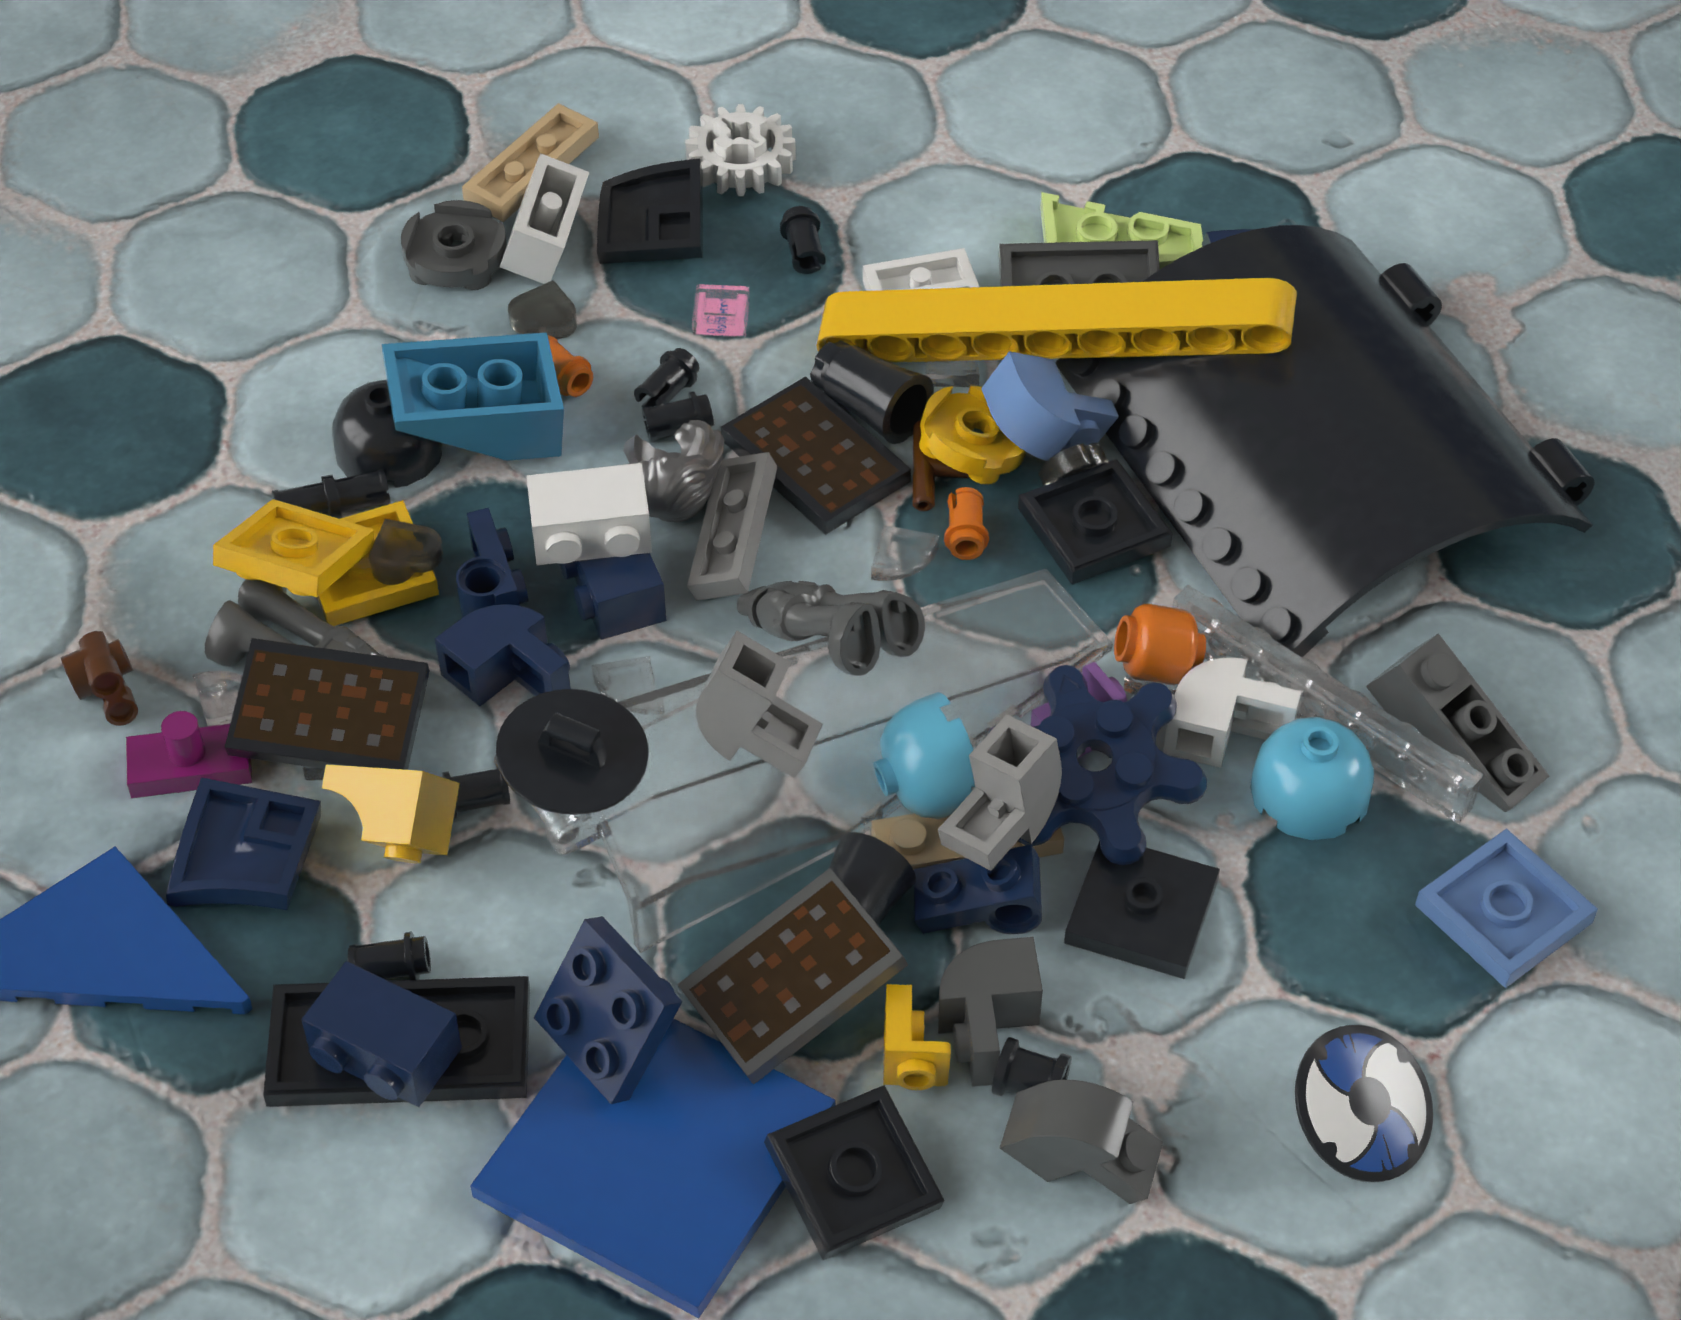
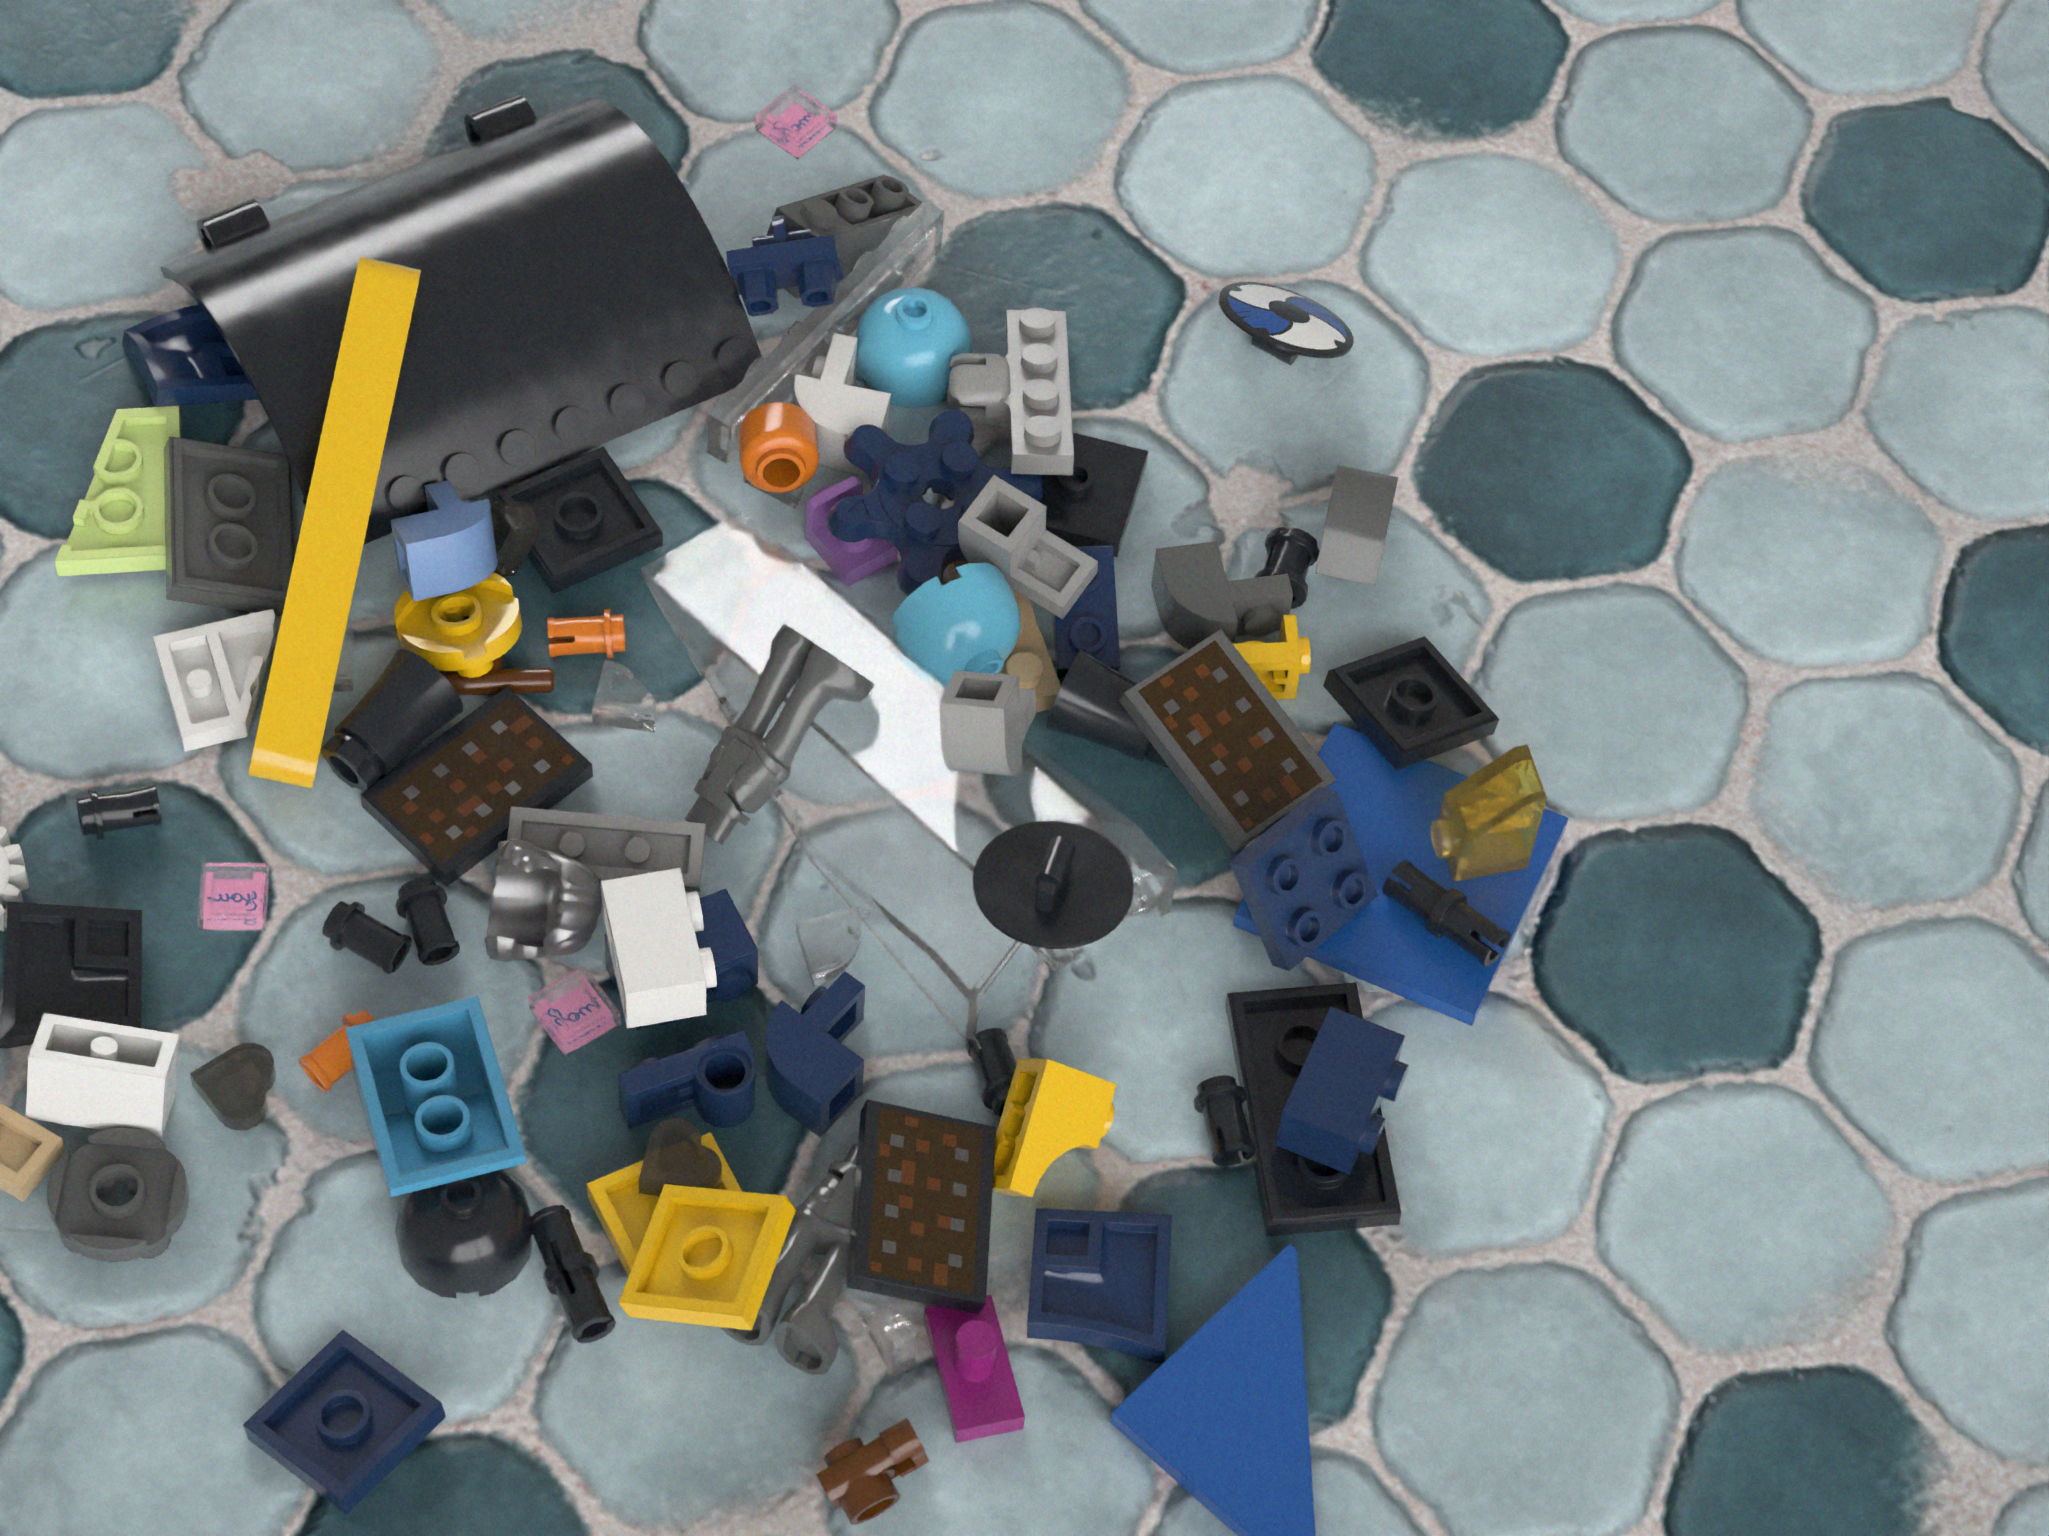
camera: 100 degrees left, 5 degrees up
medium blue plate [1415,828,1598,988] -> none
none -> dark blue plate [243,1330,446,1515]
none -> dark blue hips [726,215,844,317]
none -> clear tile [755,85,837,159]
none -> light grey plate [947,308,1074,475]
none -> black pin [1382,860,1511,967]
none -> clear yellow slope [1431,744,1547,881]

